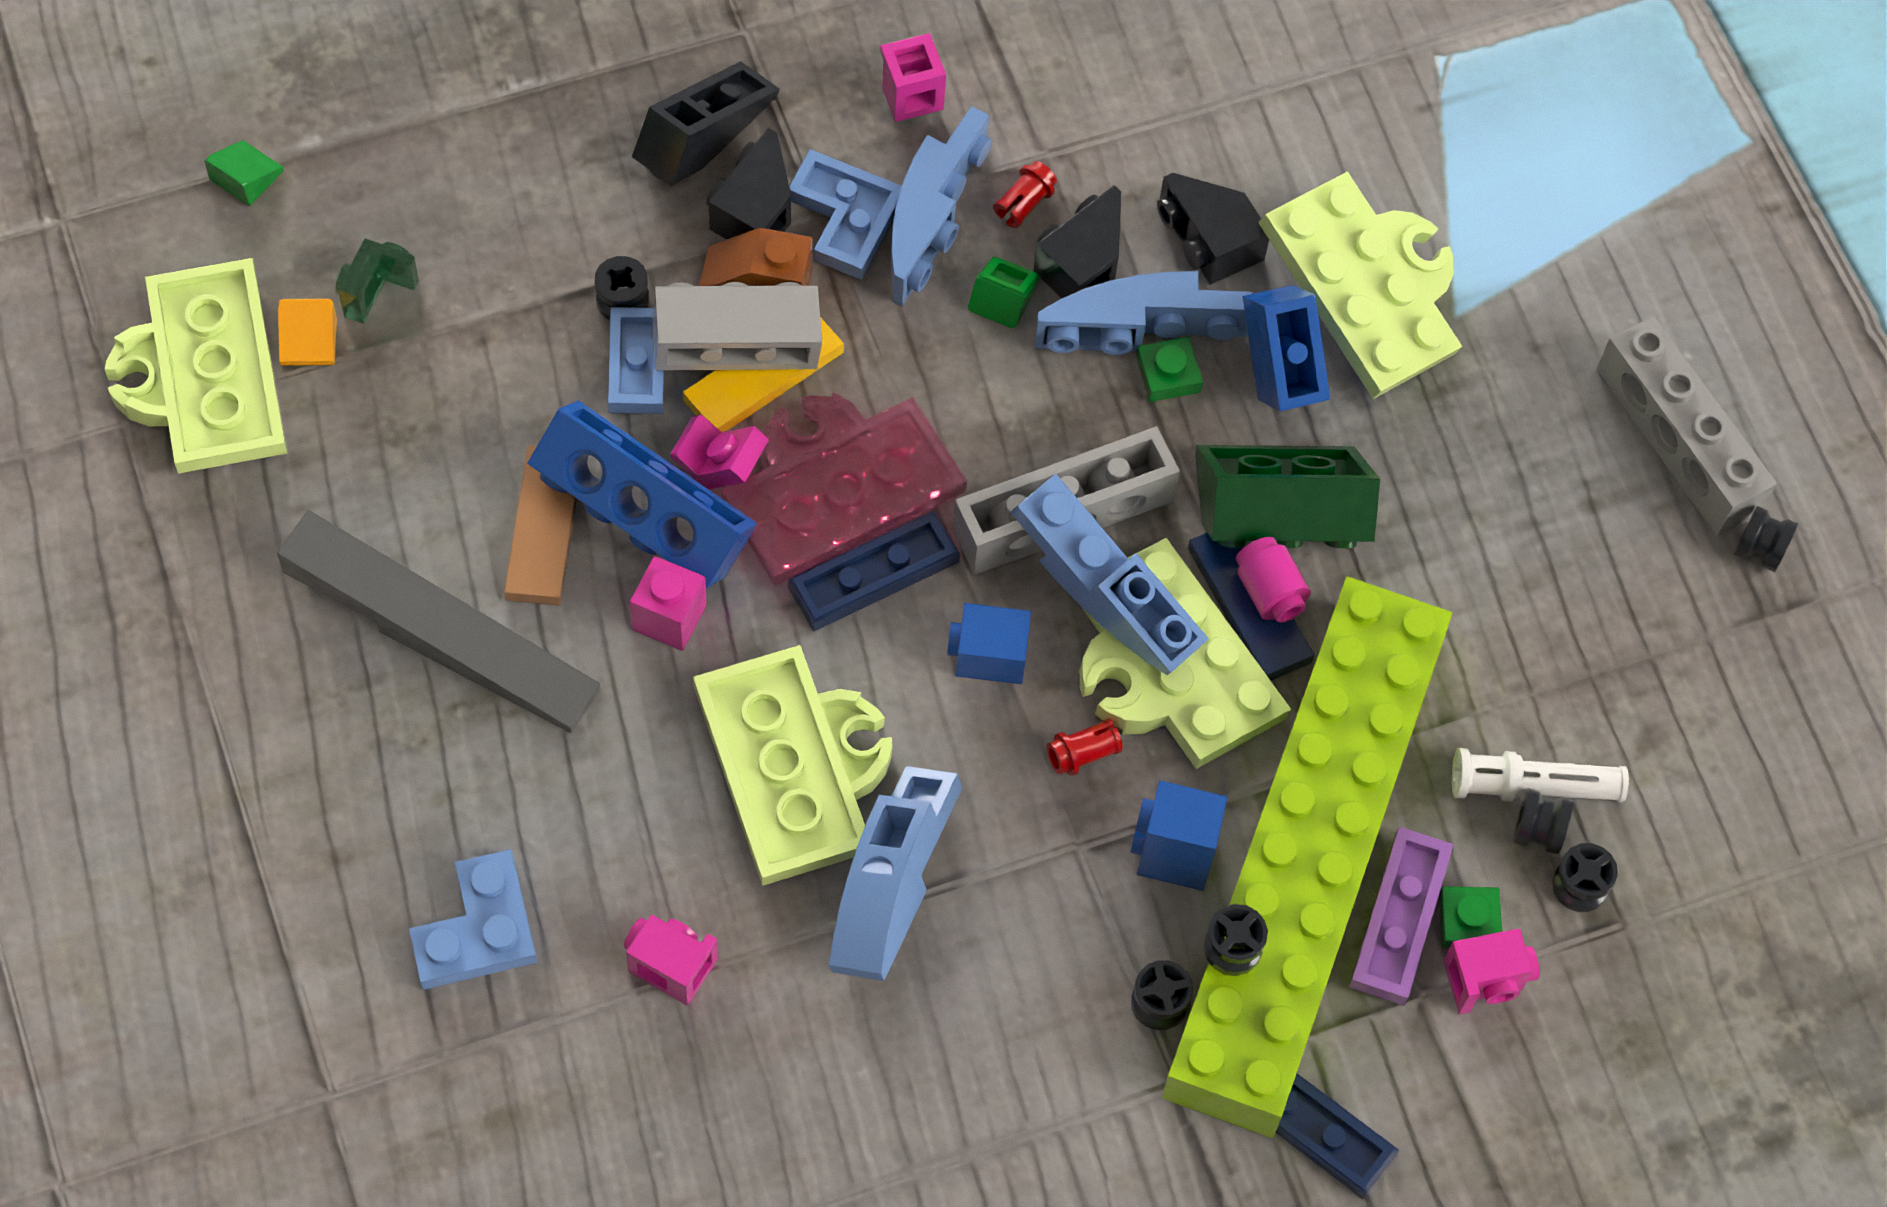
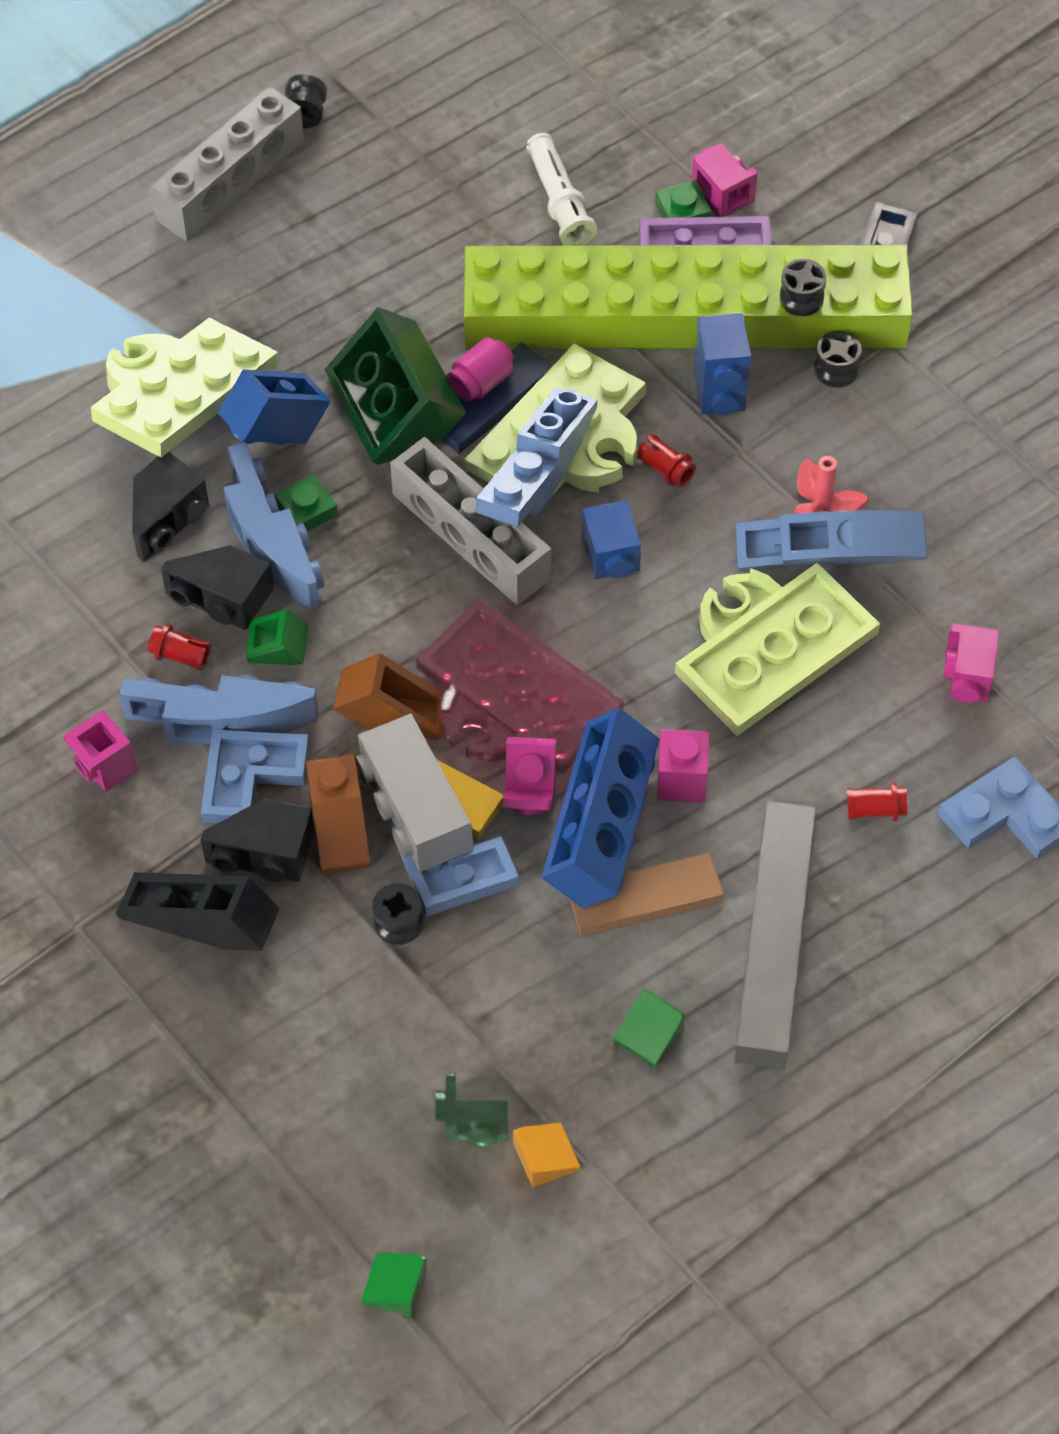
camera: 105 degrees left, 5 degrees down
yellowish green plate [104,258,287,474] -> none
dark blue tile [788,510,960,631] -> none
black wheel [1513,788,1573,855] -> none
black wheel [1552,843,1618,912] -> none
none -> dark orange slope [333,653,449,739]
none -> green slope [613,989,685,1067]
none -> coral plant [793,456,869,514]
none -> red pin [847,782,908,821]

